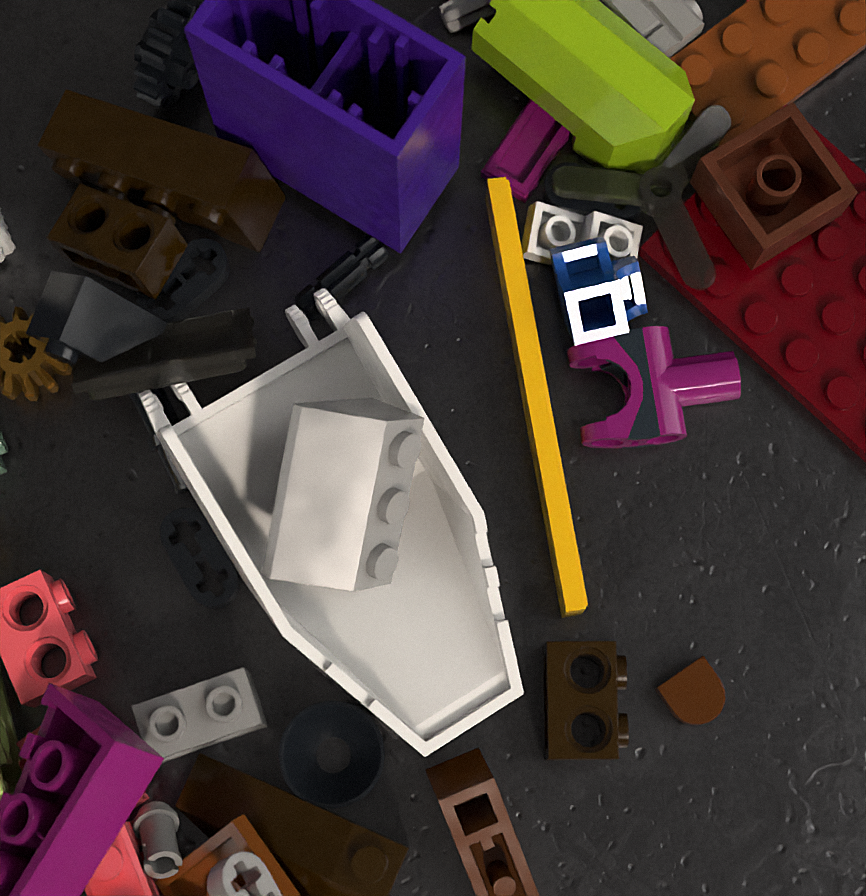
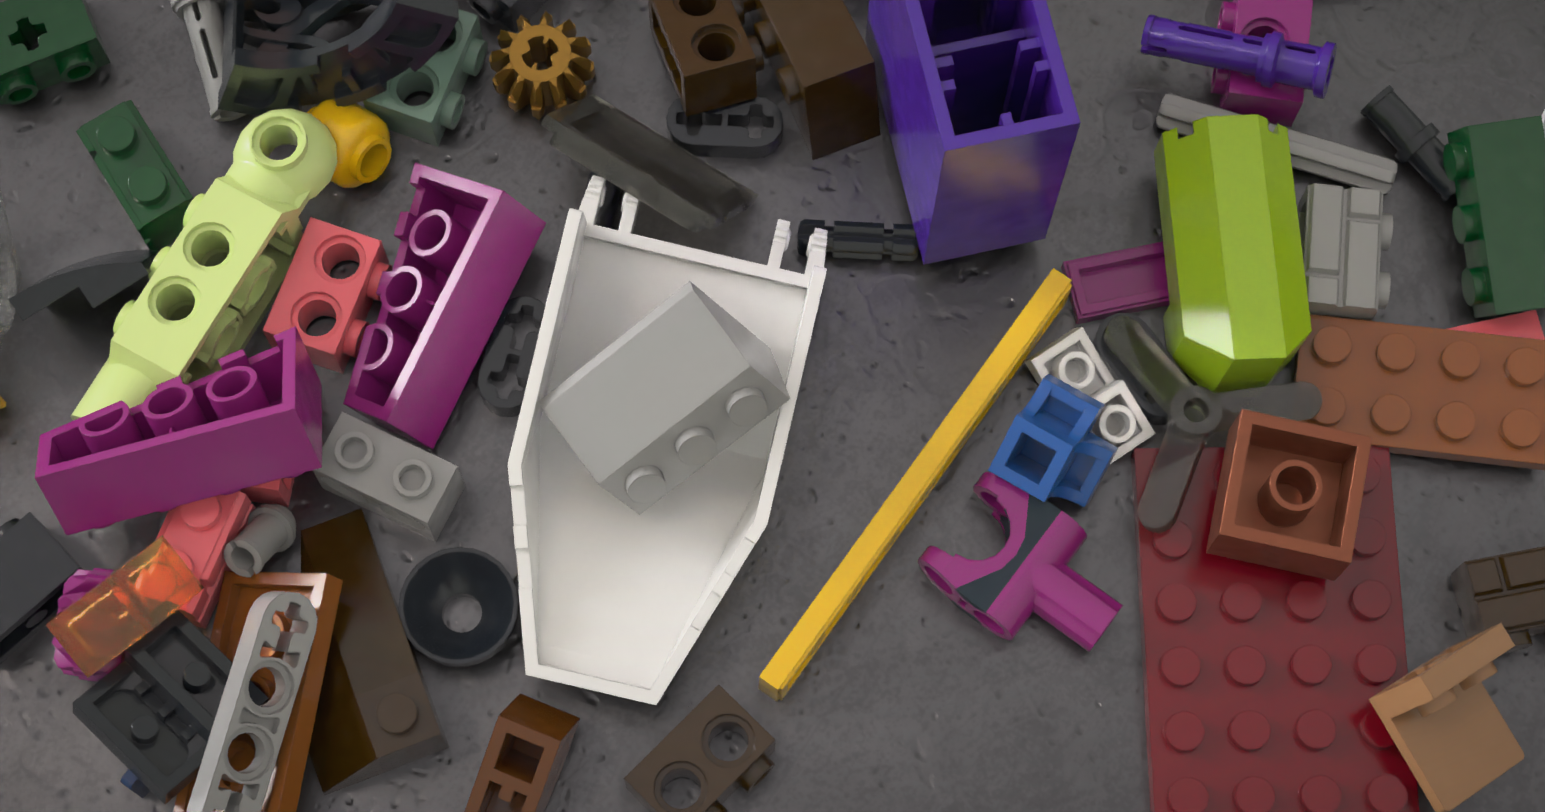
camera: 45 degrees right, 5 degrees down
black slope [26,271,167,365] -> none
none -> magenta wedge [343,162,546,449]

